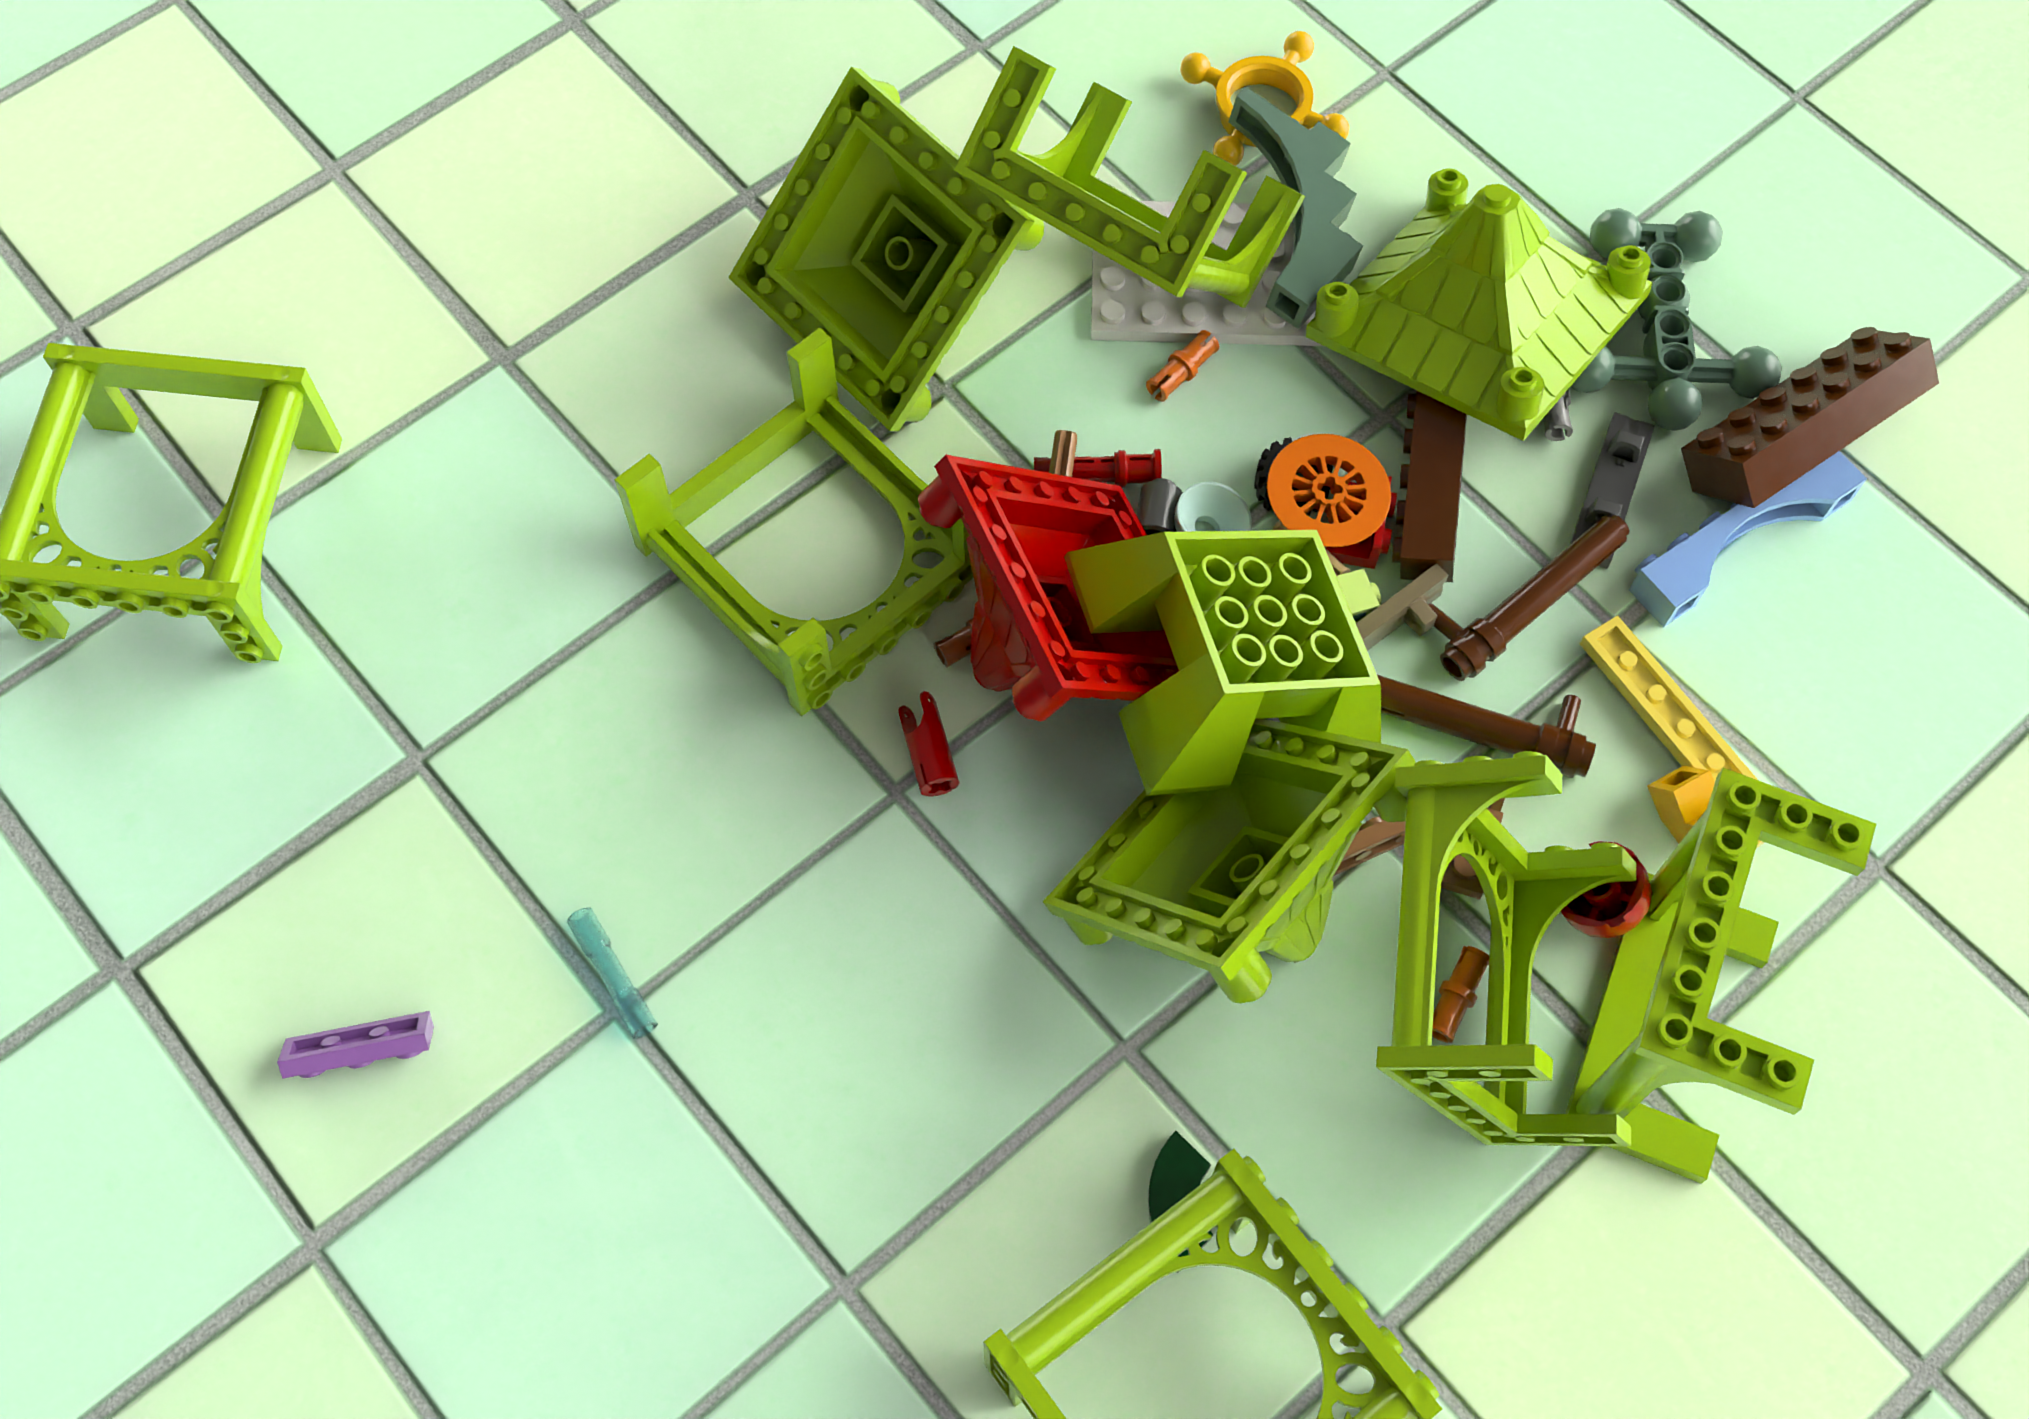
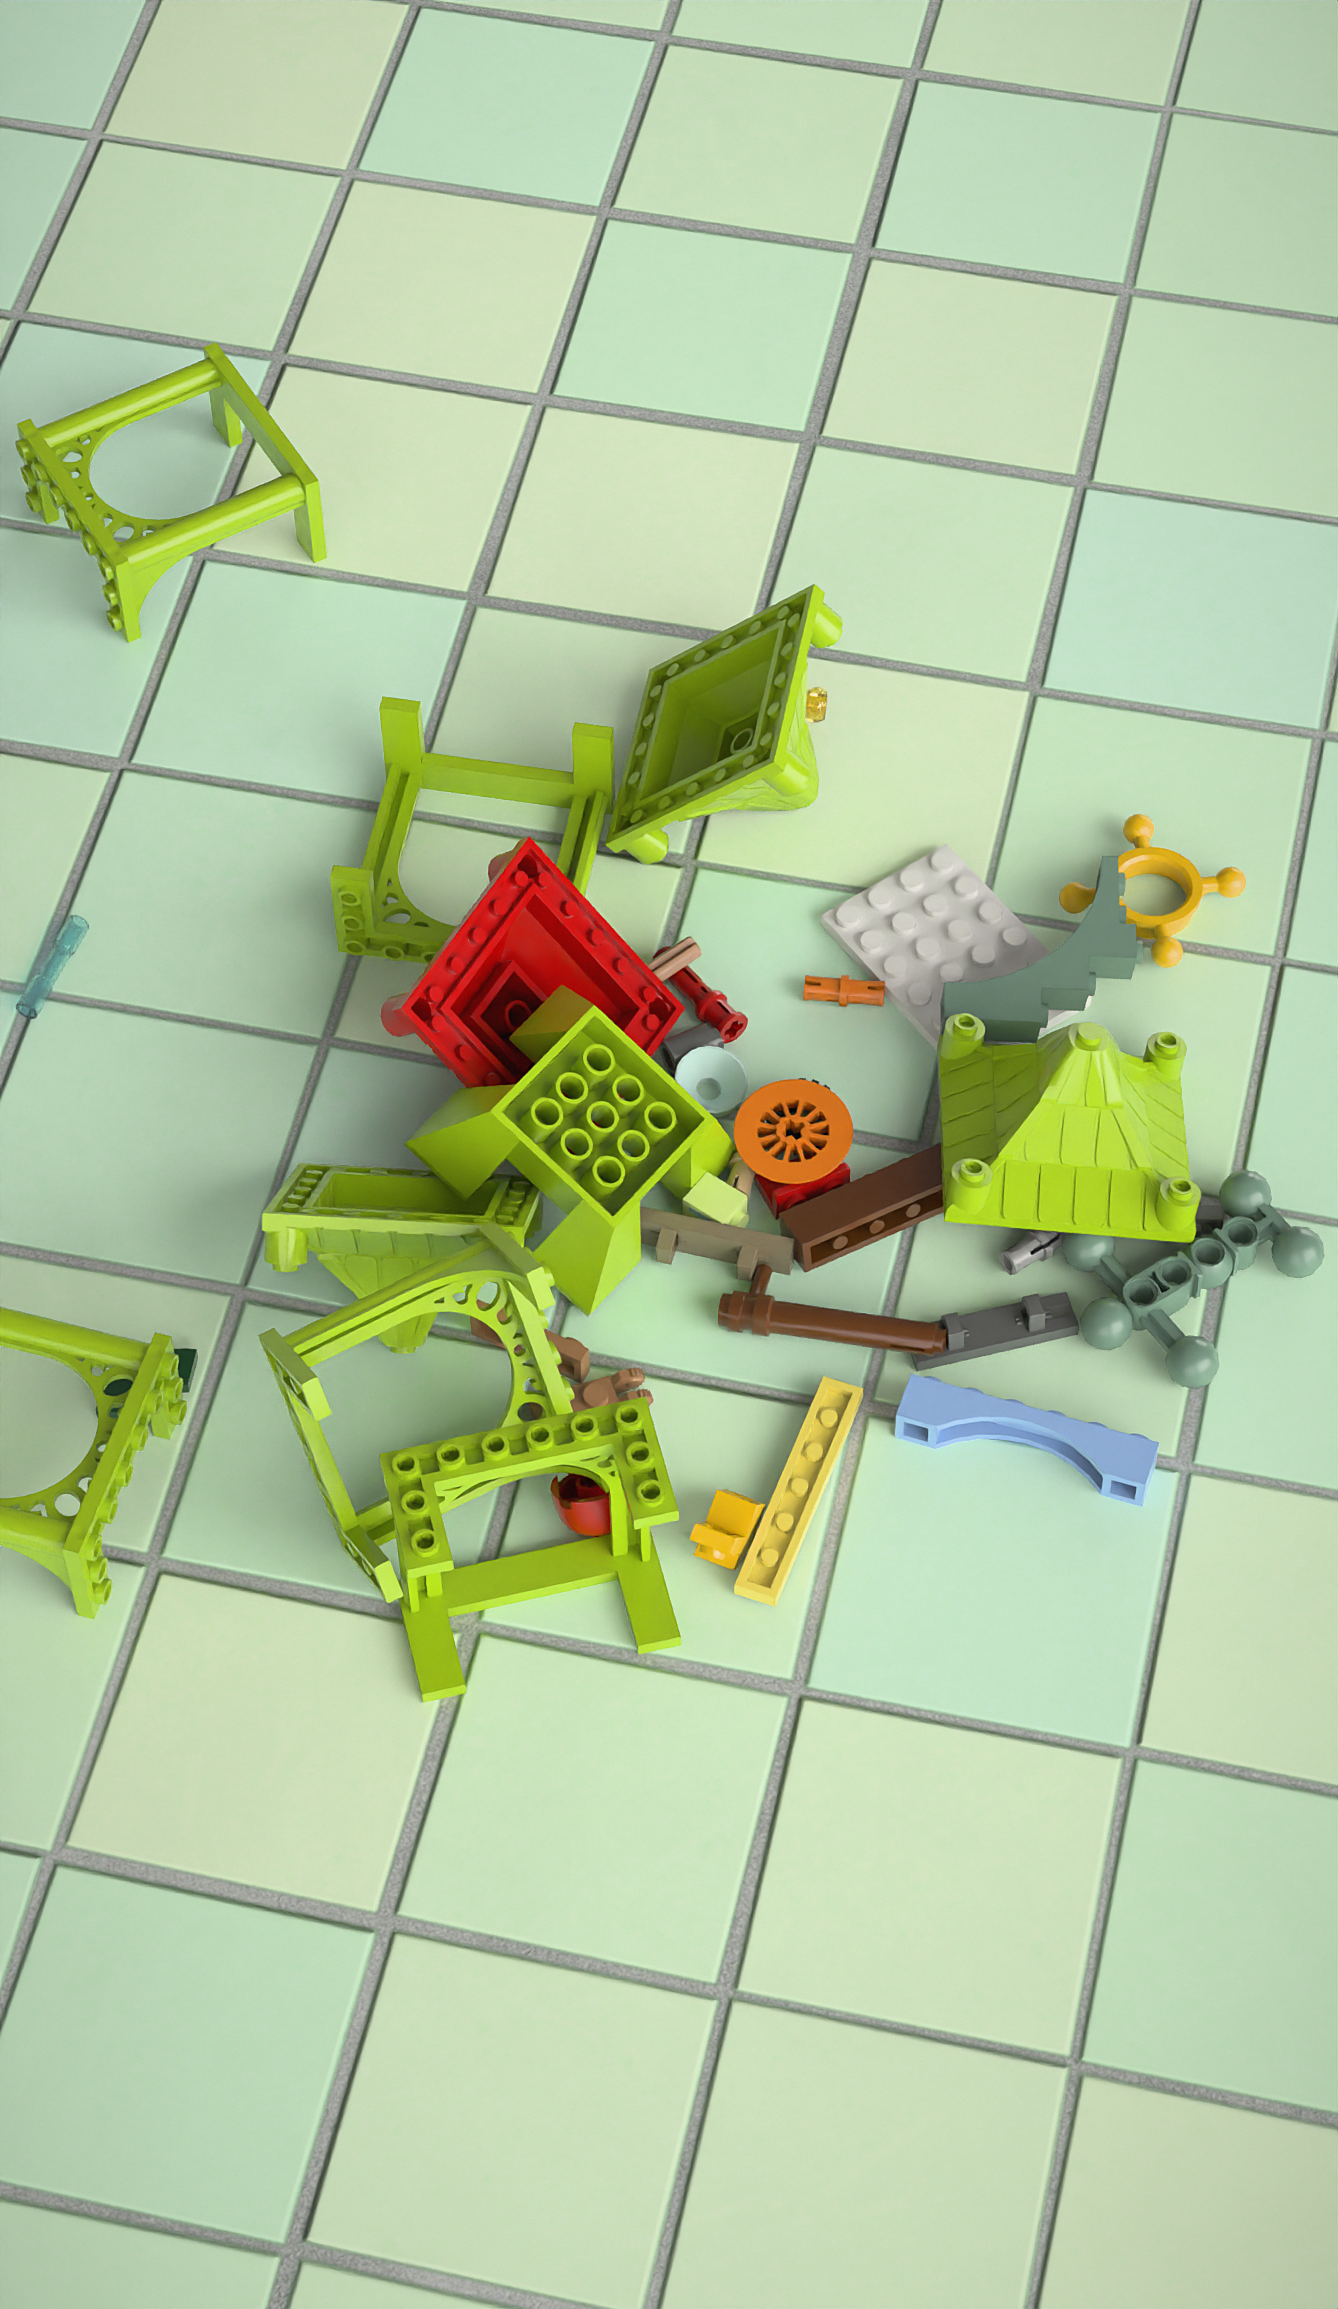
camera: 55 degrees right, 10 degrees down
red piece [898,691,960,797] -> none
lime arch [954,46,1305,308] -> none
reddish brown cylinder [1377,674,1596,778] -> none
reddish brown brick [1681,327,1939,508] -> none

